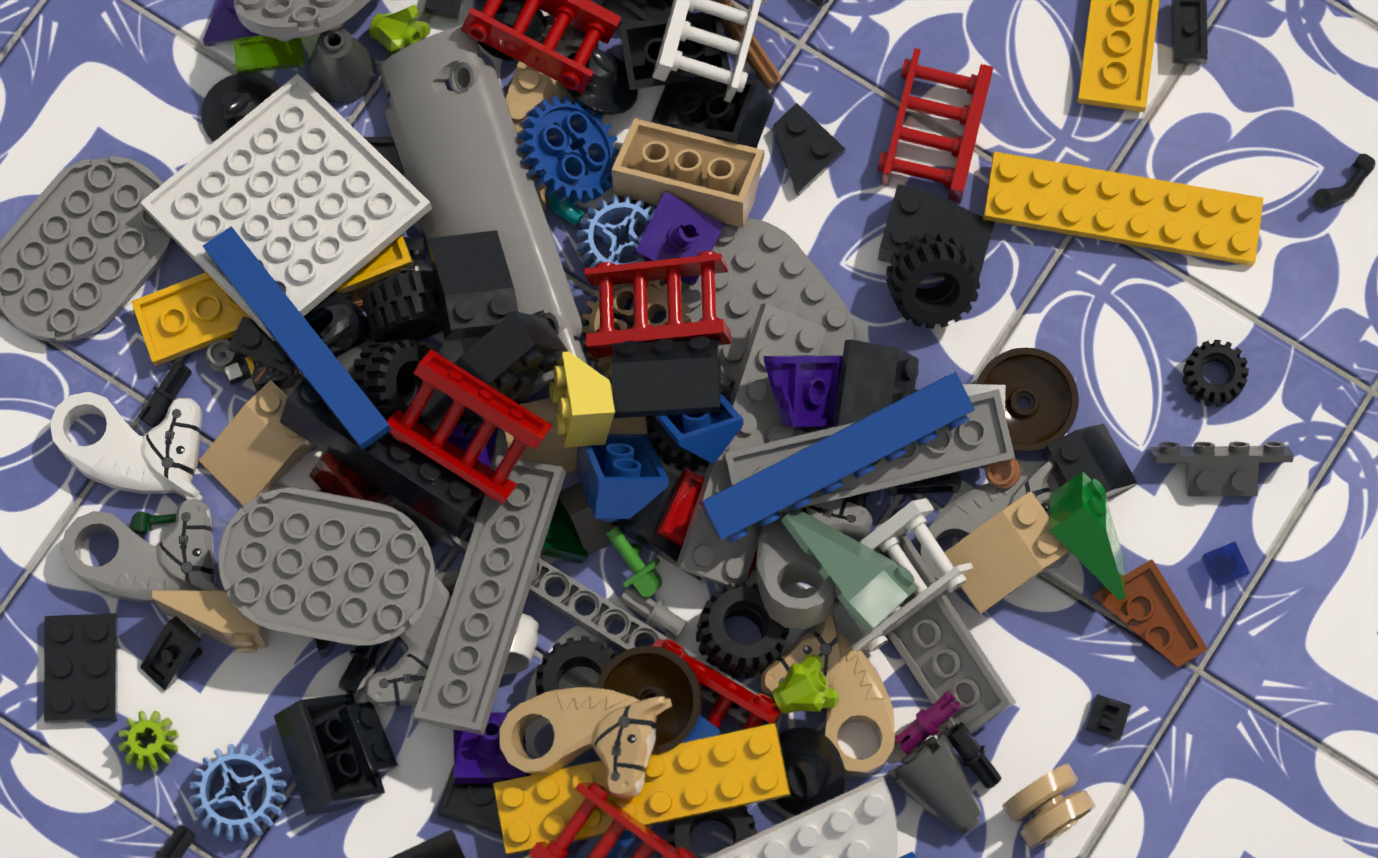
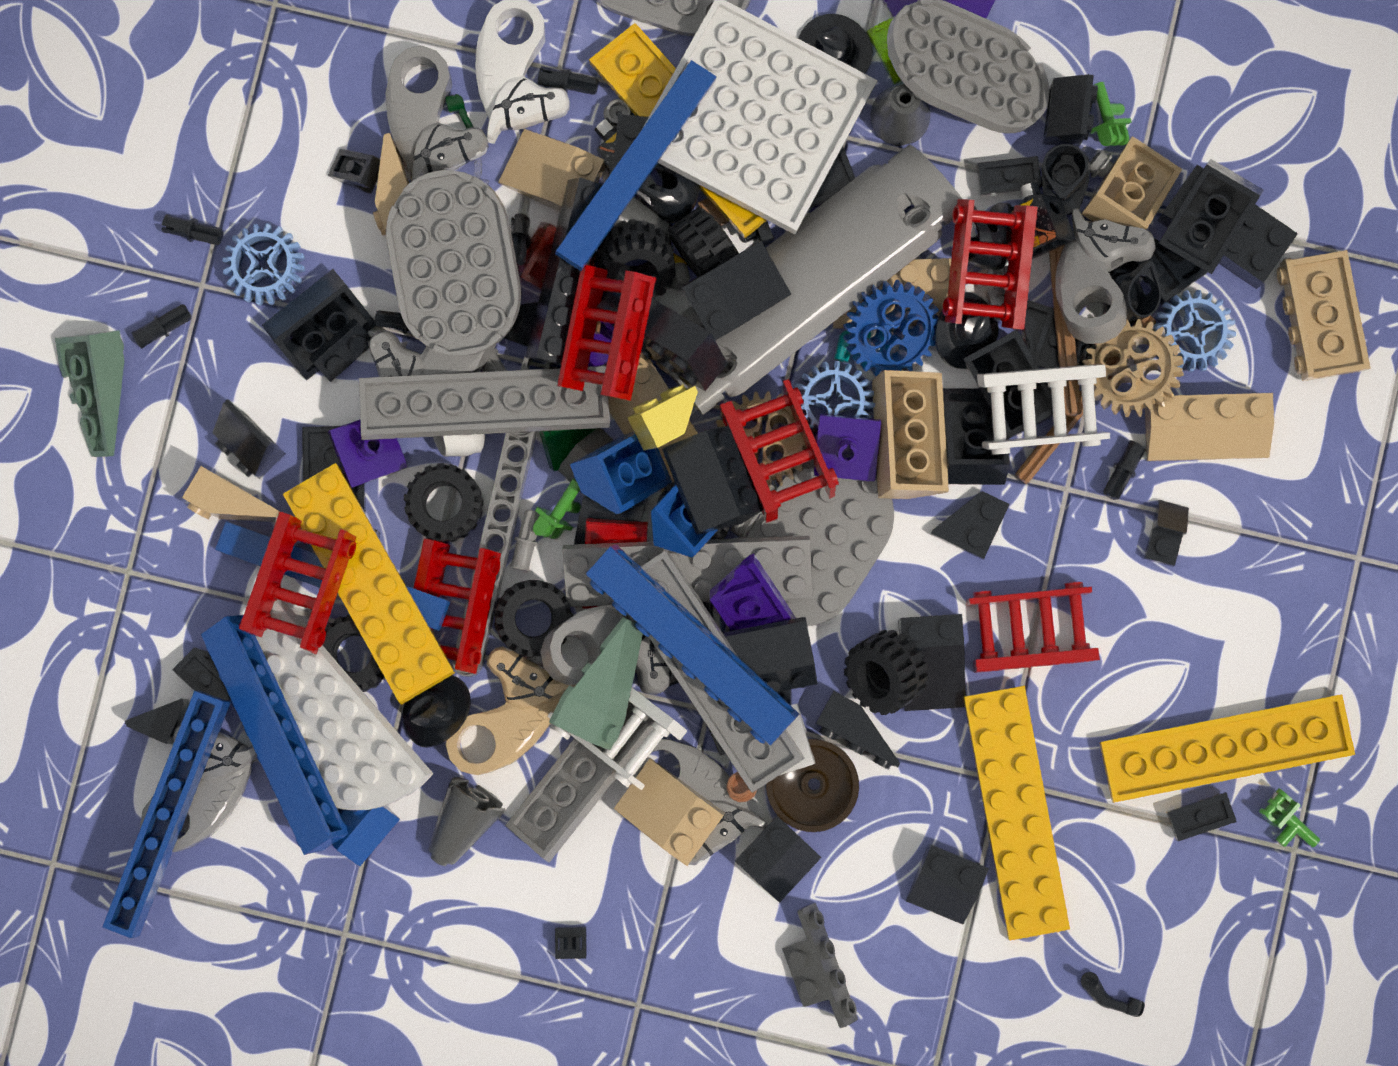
camera: 75 degrees right, 10 degrees up
black plate [44,613,118,723] -> none
lime gear [118,711,179,771] -> none
lime rock [369,4,431,55] -> none
tan animal [500,687,672,800] -> none
dark brown dish [596,646,702,755] -> none
lime rock [773,654,839,714] -> none
magenta pin [895,691,962,754] -> none
black axle [945,722,1001,789] -> none
tan wheel [1002,763,1096,849] -> none
green slope [1050,471,1125,601] -> none
dark orange wing [1092,559,1208,669] -> none
black tyre [1183,340,1249,407] -> none
clear blue plate [1201,542,1250,589] -> none
none -> black slope [815,691,900,770]
none -> black slope [906,844,989,925]

